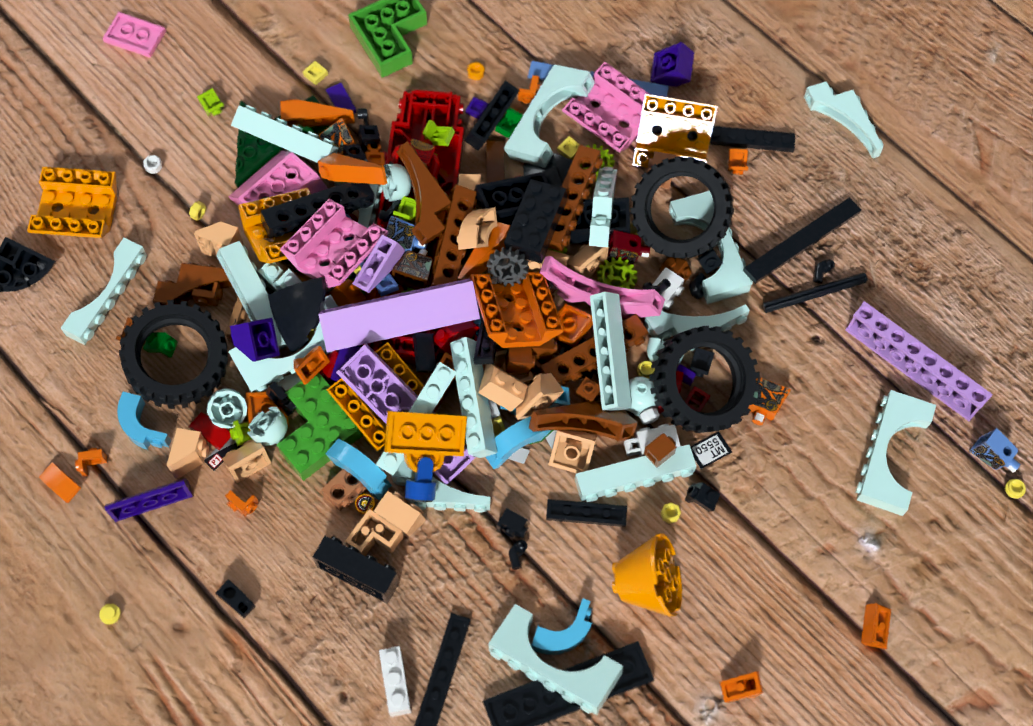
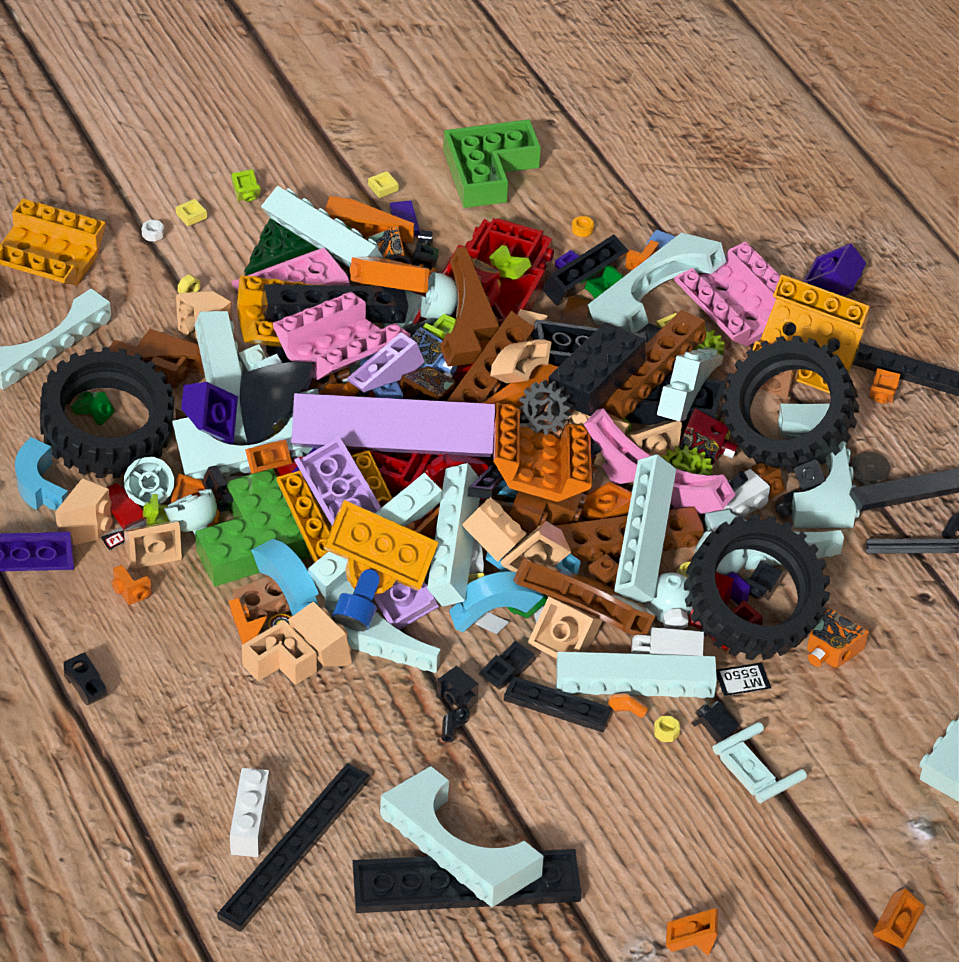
camera: 15 degrees right, 20 degrees down
bright pink tile [103,12,166,58] -> none
black brick [312,536,400,604] -> none
black tile [413,333,436,373] -> none
medium azure arch [531,599,593,655] -> none
light orange cone [612,533,682,617] -> none
dark orange brick [644,433,677,468] -> none
none -> light yellow plate [176,199,207,226]
none -> orange slope [228,598,267,645]
none -> black slope [479,640,536,690]
none -> orange arm [608,693,648,718]
none -> light aqua plate [712,722,807,803]
none -> clear smoke piece [850,452,890,486]

